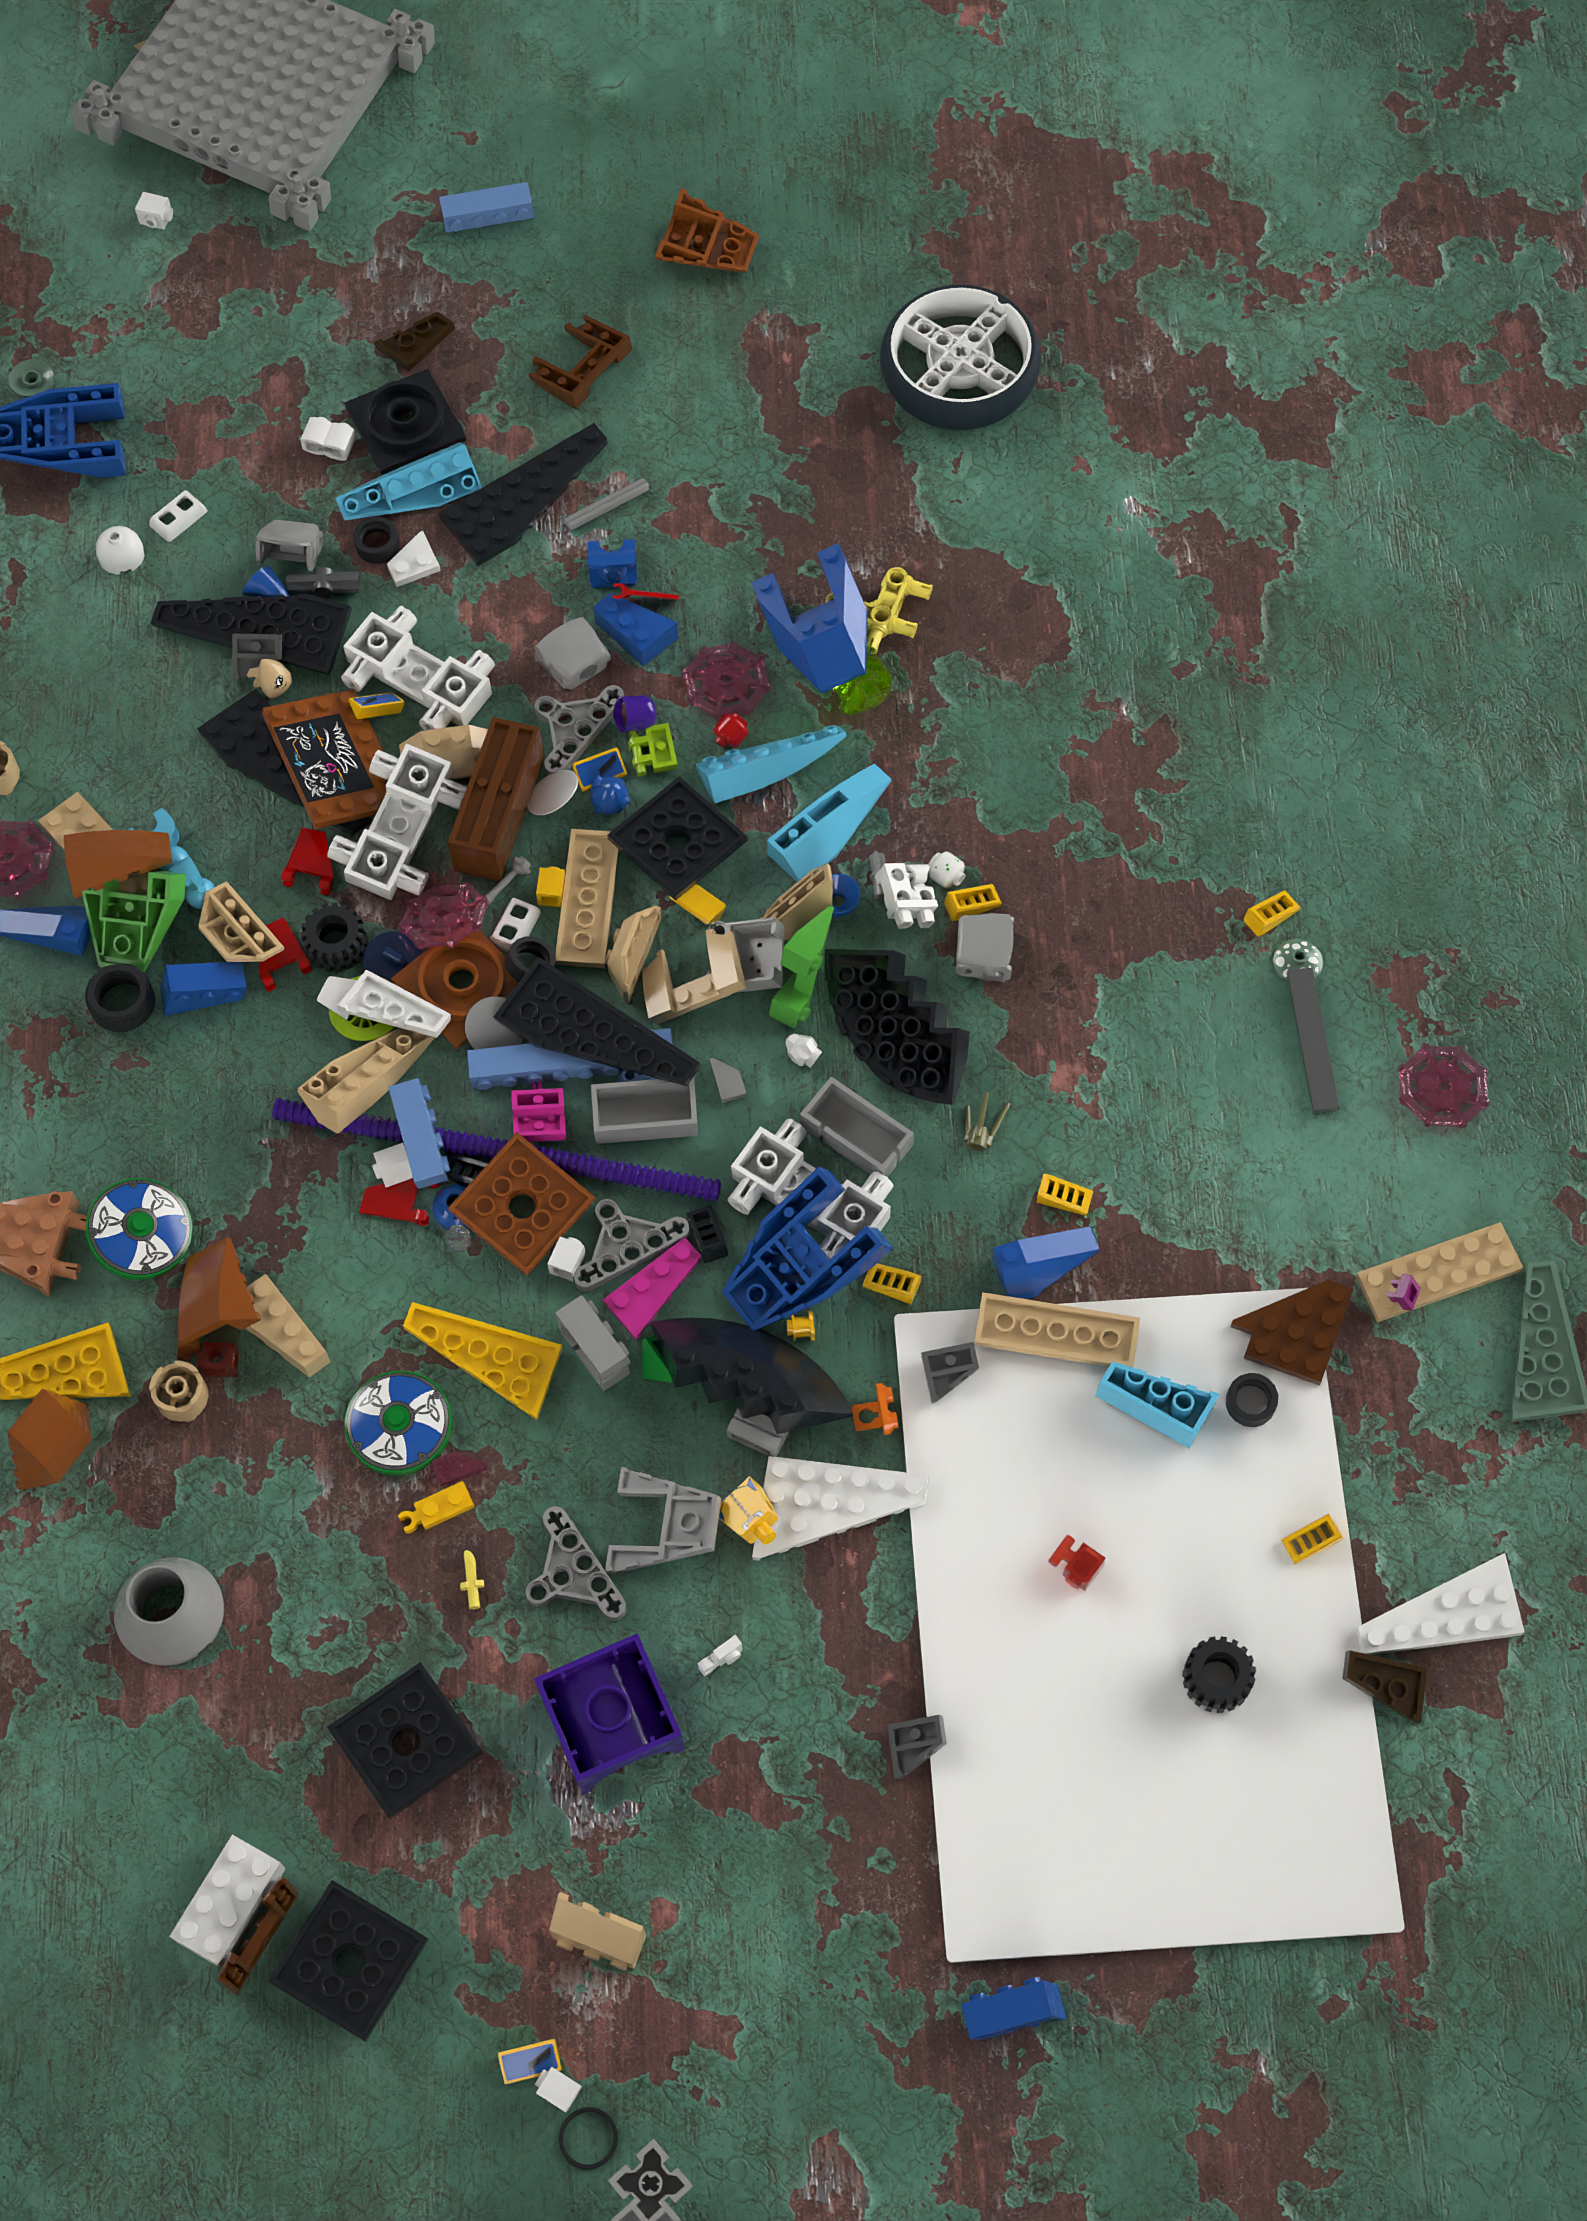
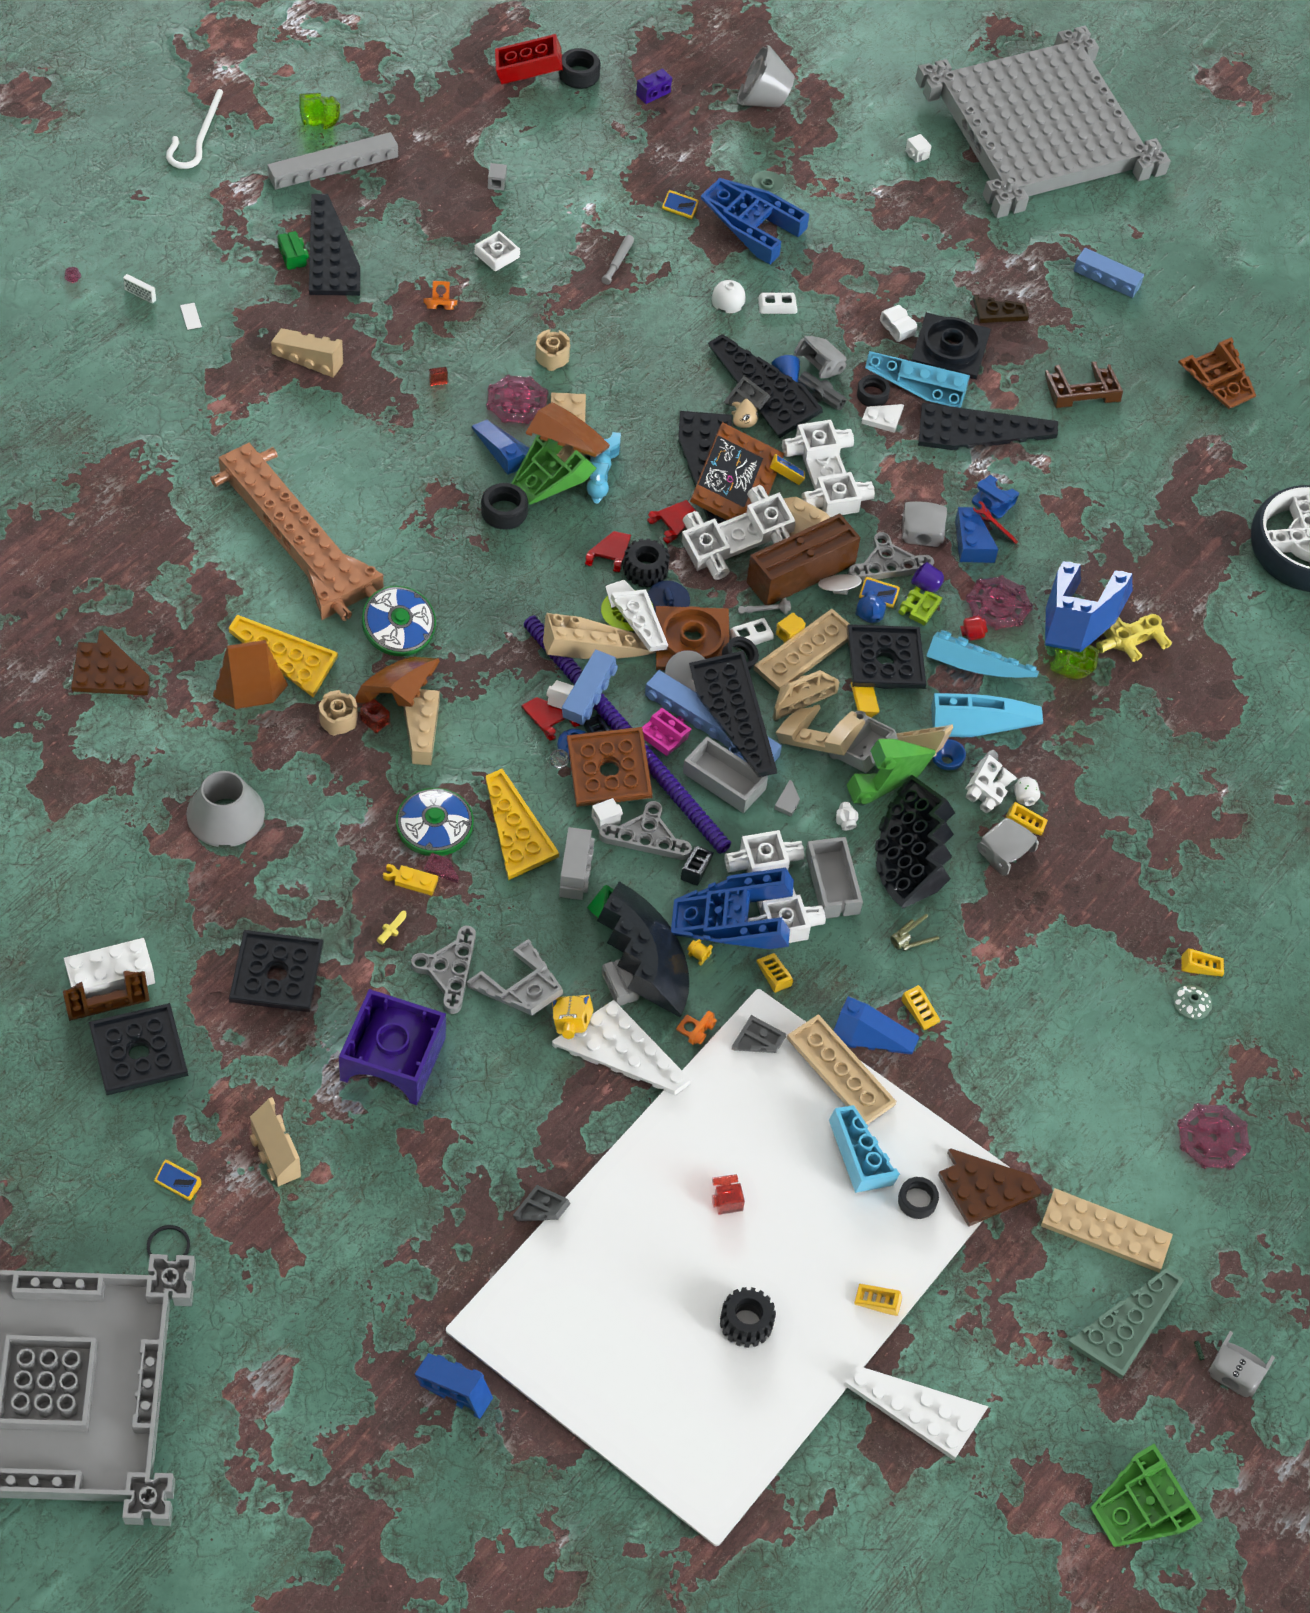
camera: 35 degrees right, 10 degrees down
blue wedge [160,962,247,1016] -> none
tan wedge [199,881,284,962] -> none
clear pink plate [398,881,489,949] -> none
white brick [535,2067,582,2113] -> none
light grey axle [565,478,649,530] -> none
dark pink wing [603,1237,701,1341] -> none
white plate [698,1635,743,1677] -> none
dark grey tile [1286,967,1340,1113] -> none
dark brown wing [1342,1650,1427,1724] -> none
magenta tile [1386,1274,1421,1311] -> none

